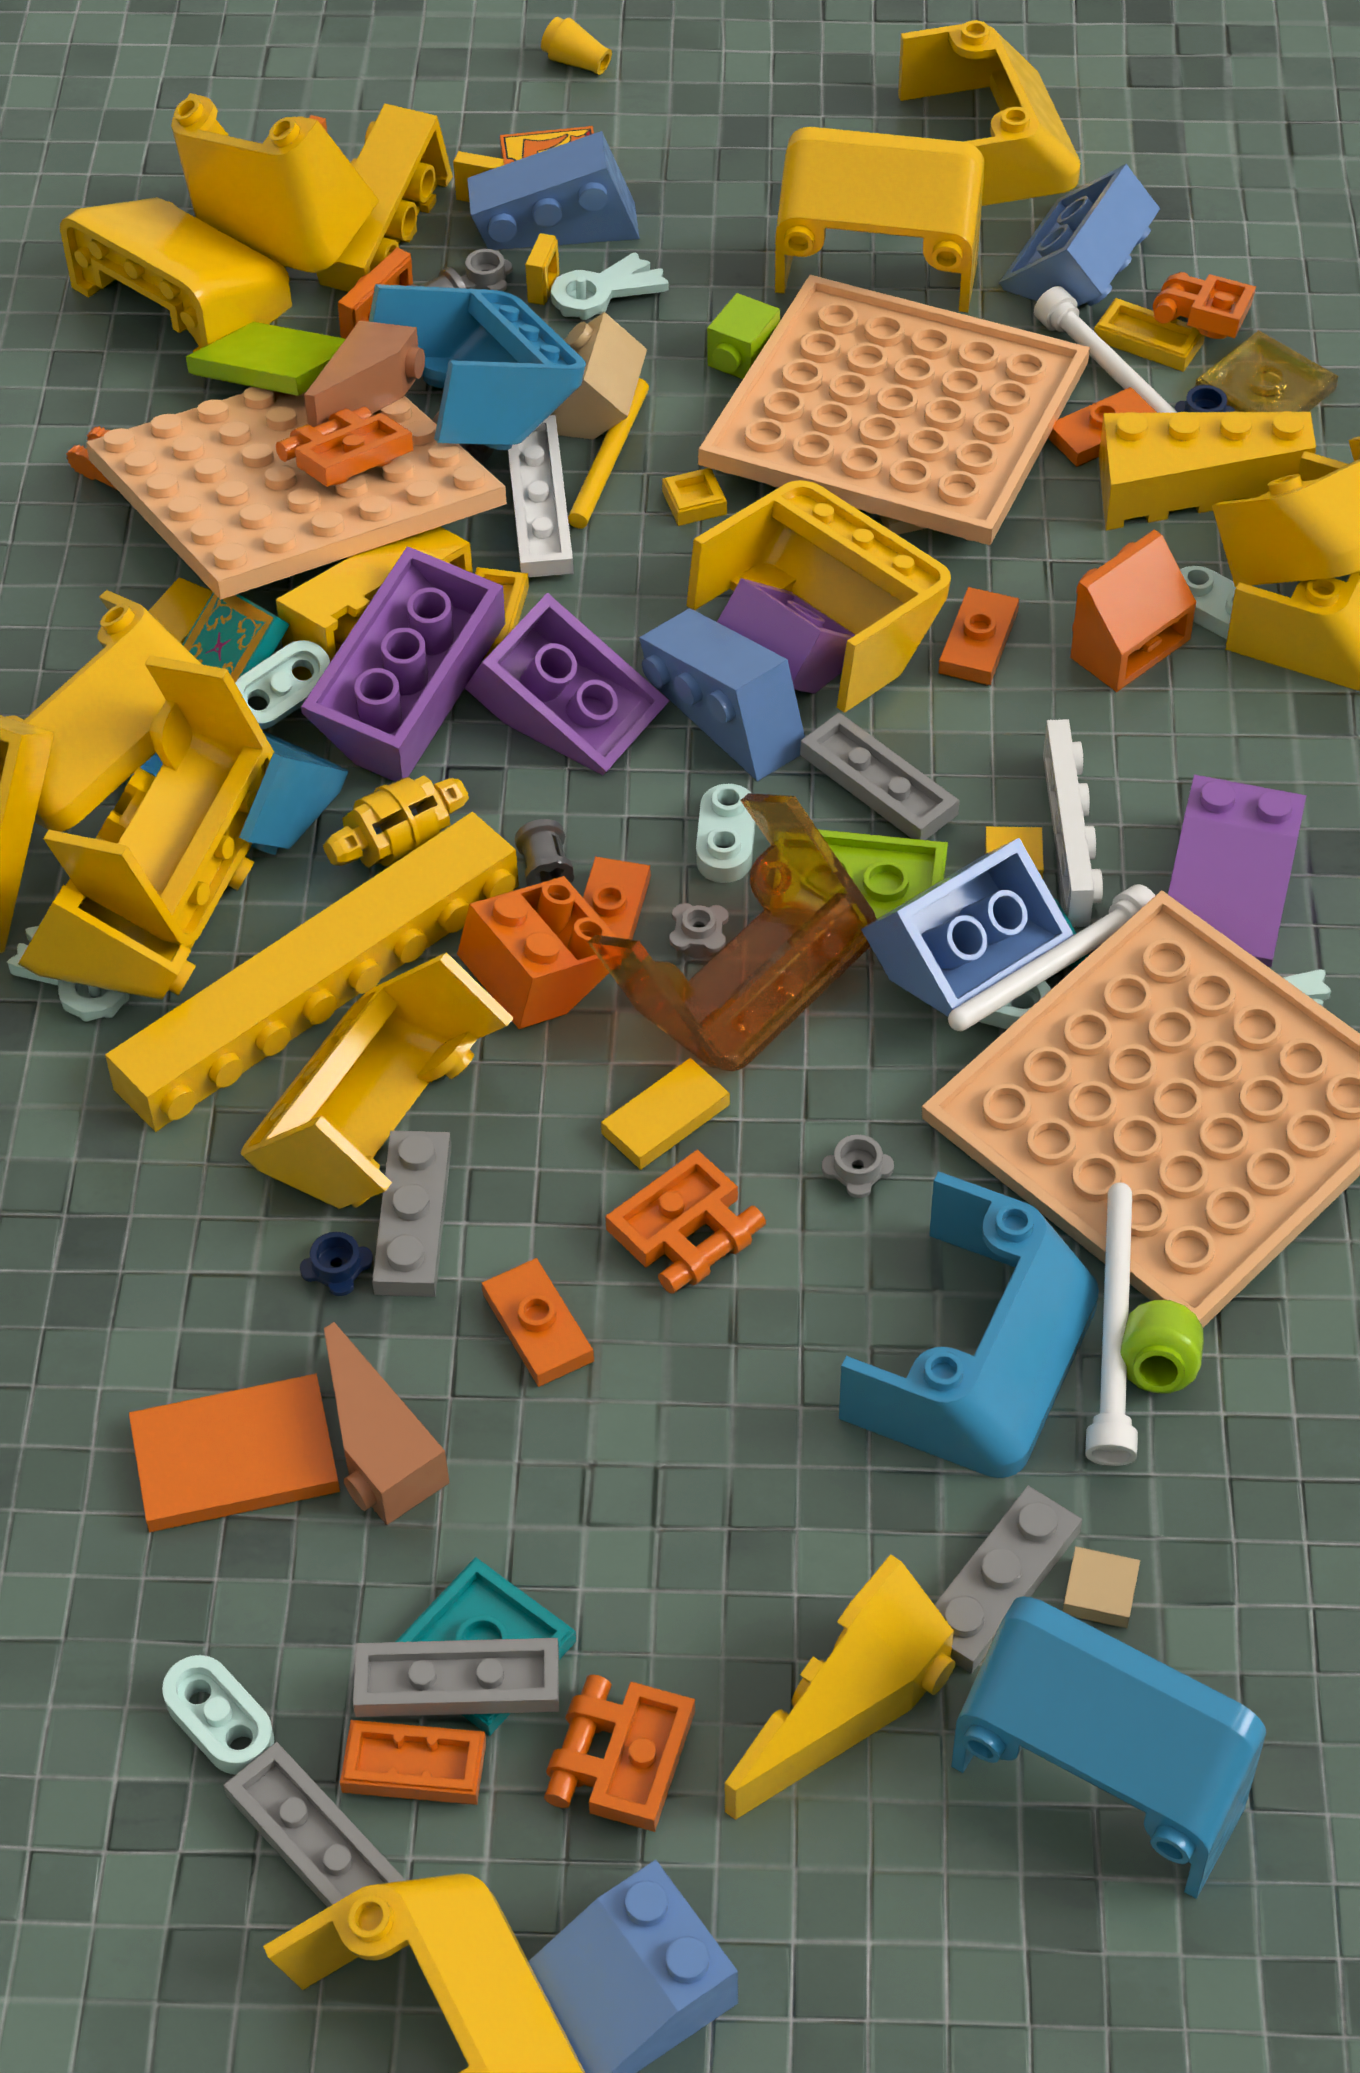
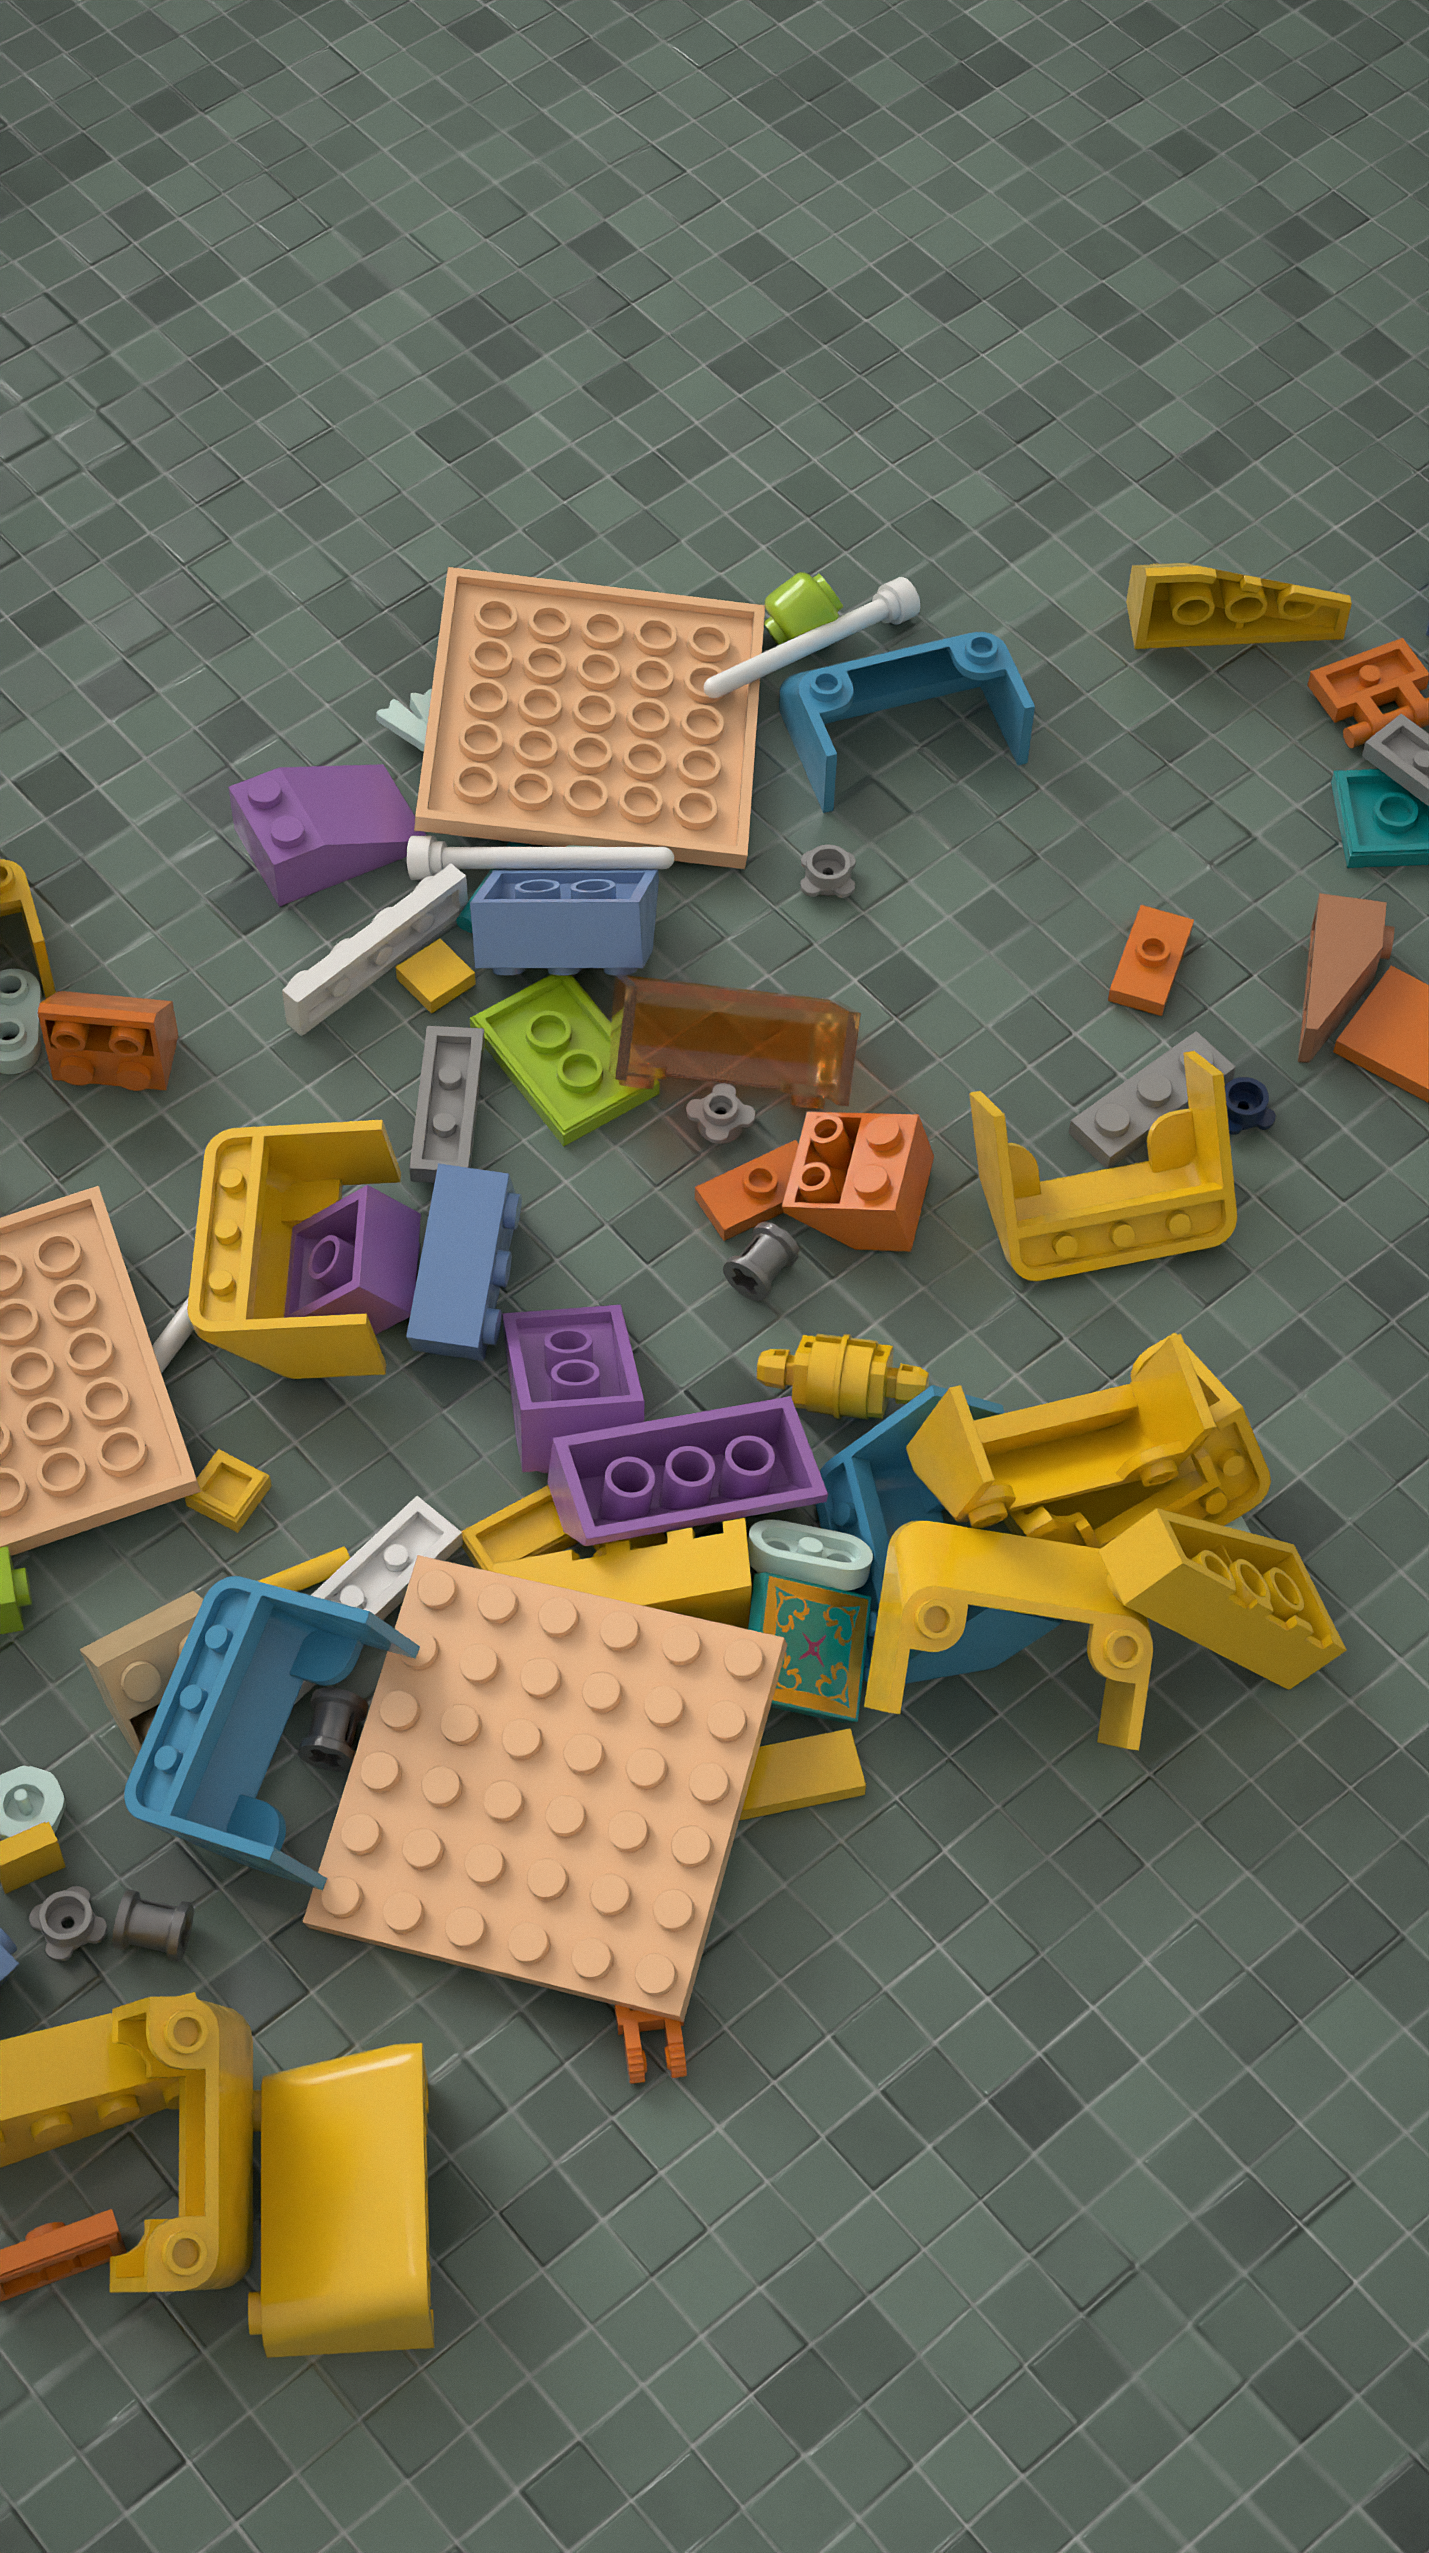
camera: 135 degrees left, 5 degrees up
yellow brick [105,811,519,1132] -> none
lime tile [185,322,345,396] -> none
orange plate [276,406,413,487] -> none
nougat slope [304,320,425,427] -> none
orange plate [338,247,413,339] -> none
yellow tile [601,1058,730,1170] -> none
orange plate [605,1149,766,1294] -> none
light aqua plate [696,784,756,883] -> none
light grey plate [935,1485,1083,1674] -> none
orange plate [938,587,1019,685] -> none
dark azure windscreen [951,1596,1266,1899] -> none
tan tile [1063,1546,1140,1628] -> none

